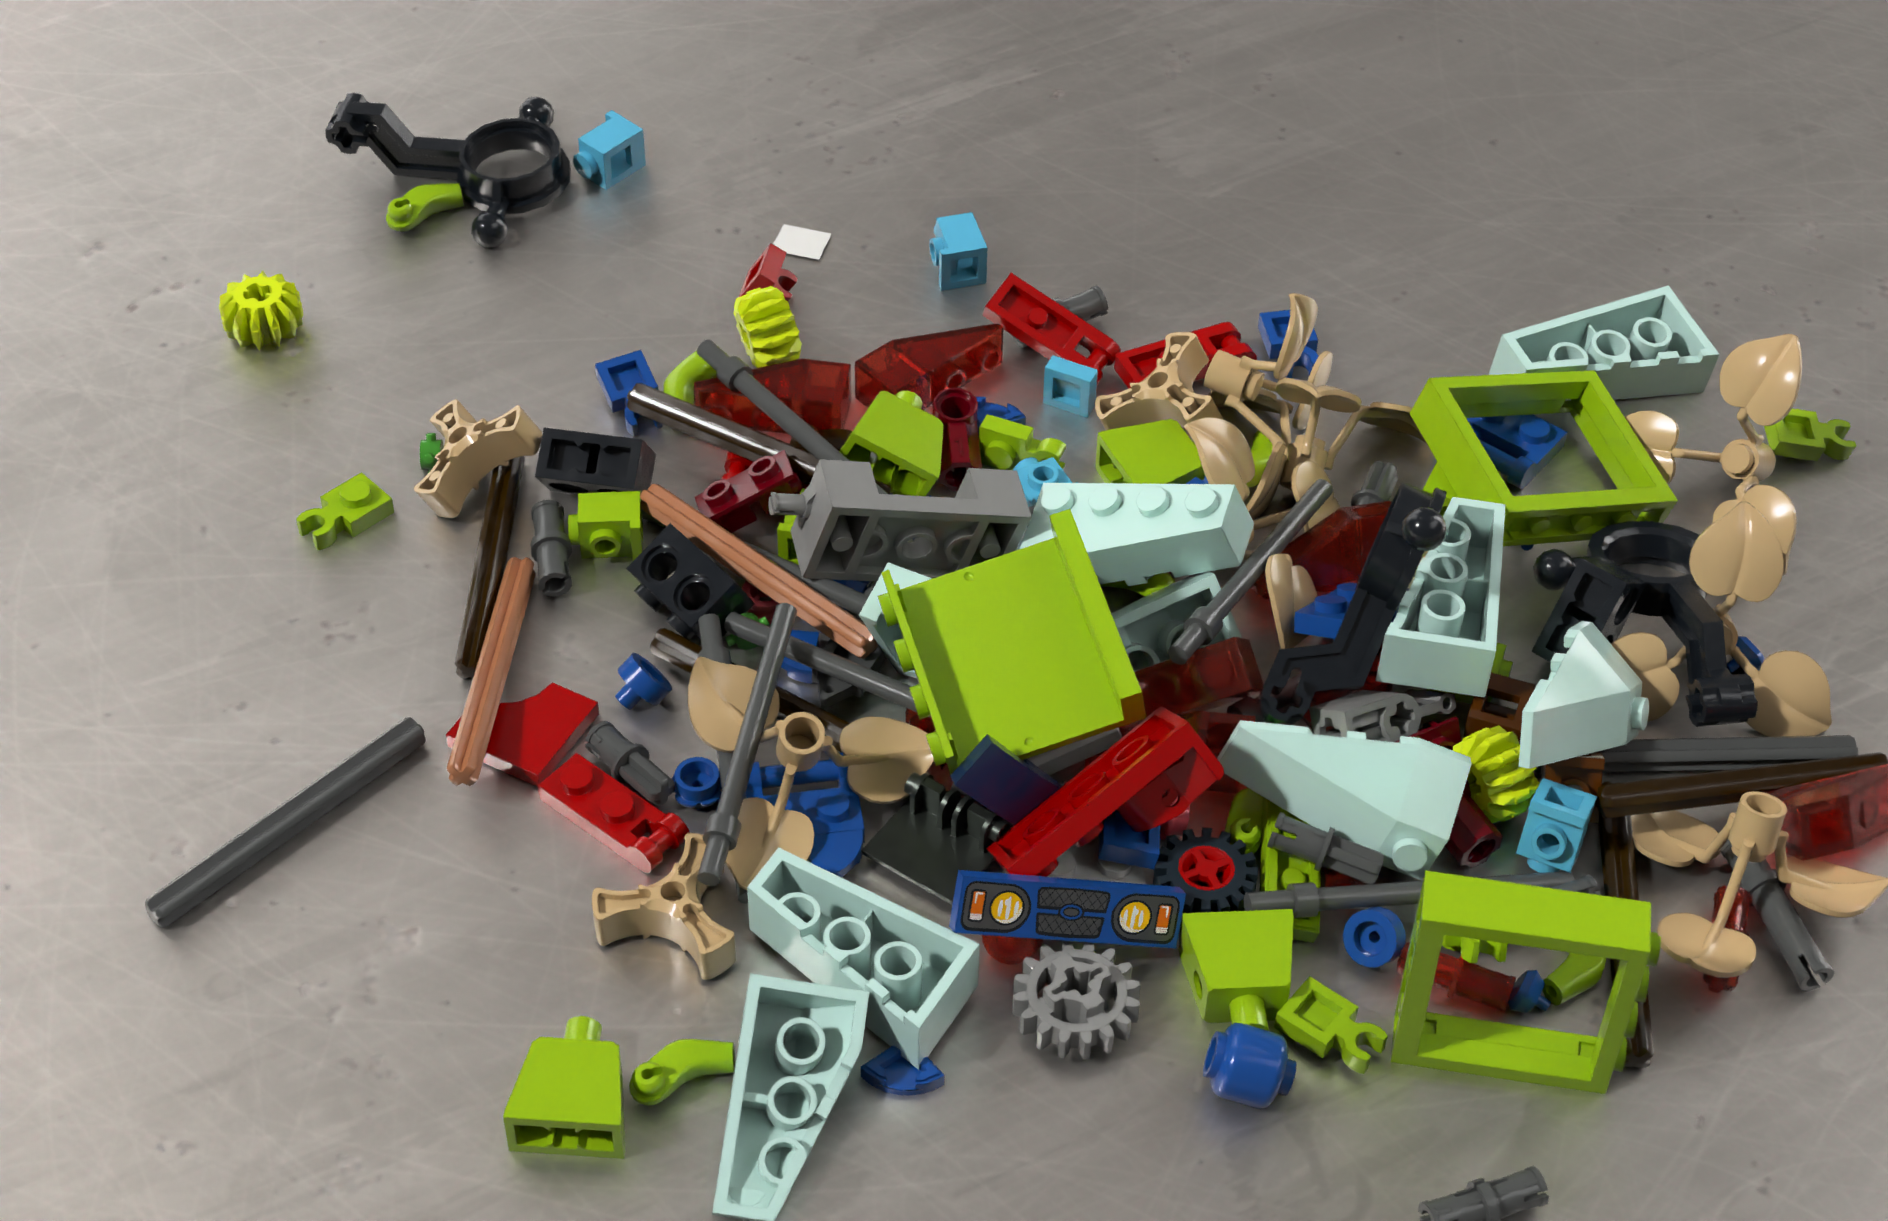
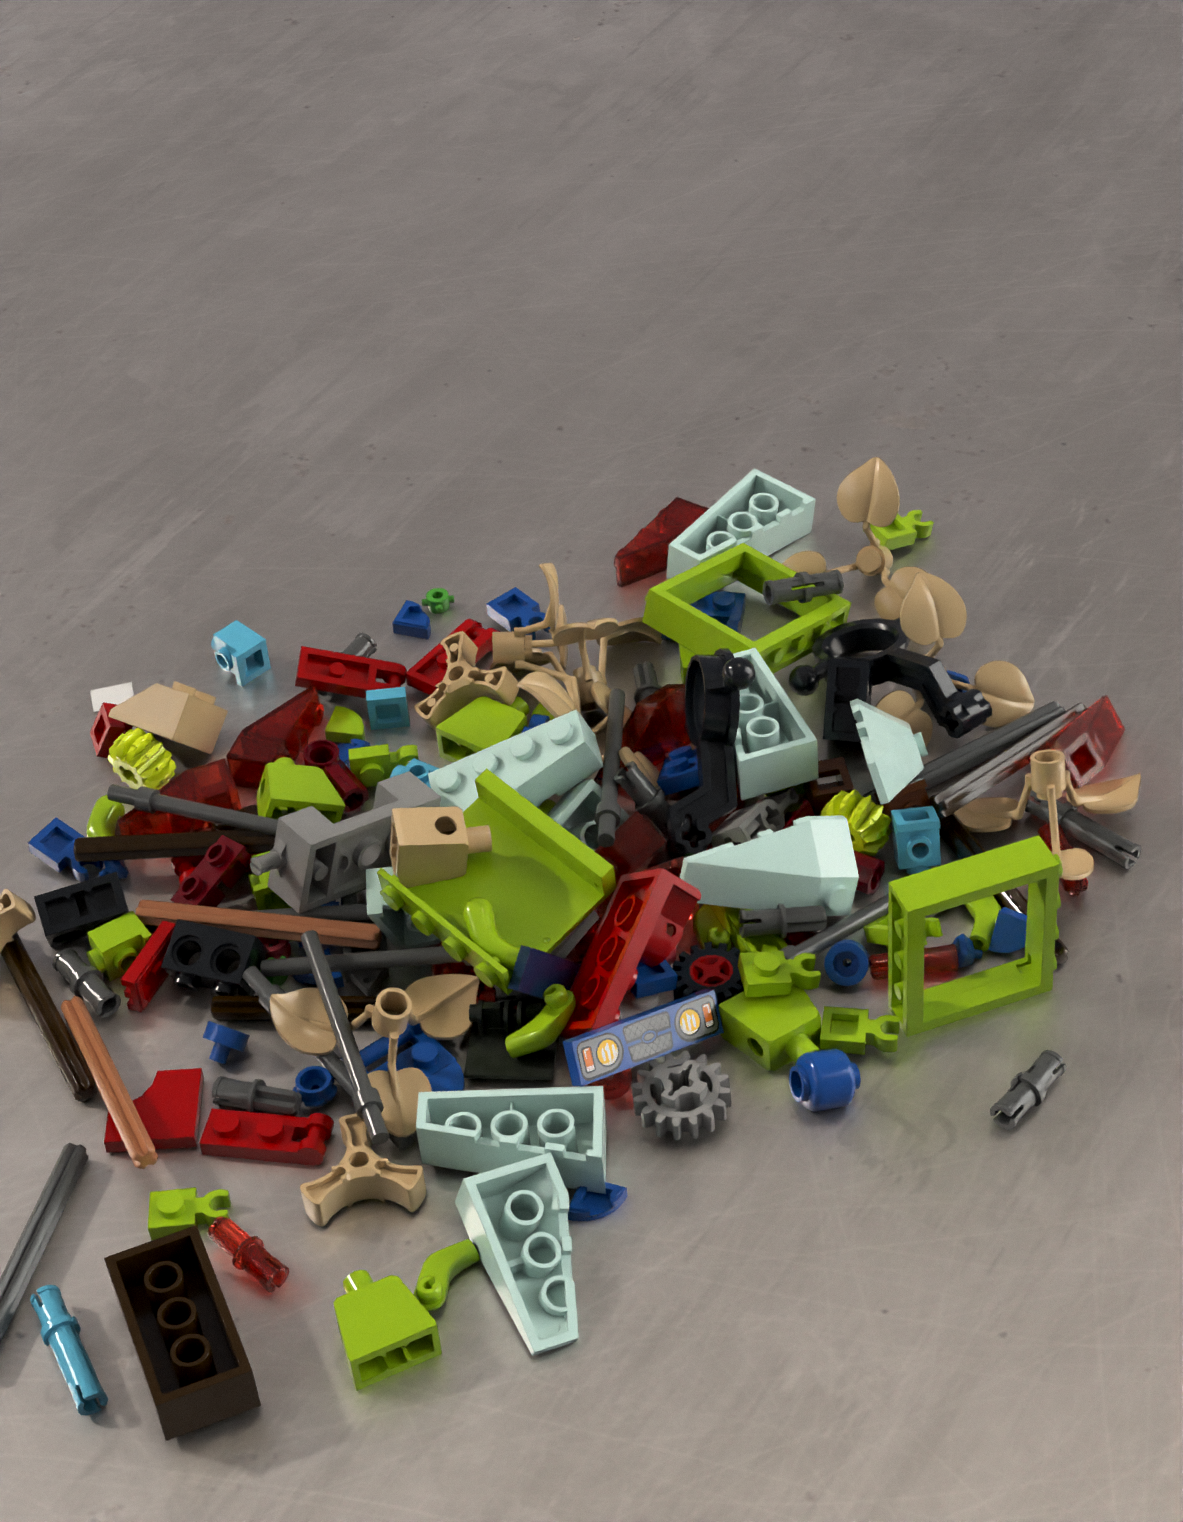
camera: 25 degrees left, 5 degrees down
none -> medium azure pin [30,1285,108,1416]
none -> blue rock [98,860,129,880]
none -> dark brown brick [104,1225,261,1441]
none -> tan slope [108,681,228,755]
none -> red tile [121,921,176,1013]
none -> lime plate [148,1187,231,1240]
none -> clear red axle [207,1216,289,1292]
none -> lime tile [325,705,365,743]
none -> tan torso [390,807,492,888]
none -> blue tile [392,600,431,639]
none -> bright green piece [422,588,454,614]
none -> lime arm [463,897,520,970]
none -> lime arm [505,984,576,1058]
none -> clear red slope [614,497,709,588]
none -> dark grey pin [614,761,671,840]
none -> lime plate [738,951,821,997]
none -> dark grey pin [763,569,844,605]
none -> blue tile [988,907,1027,953]

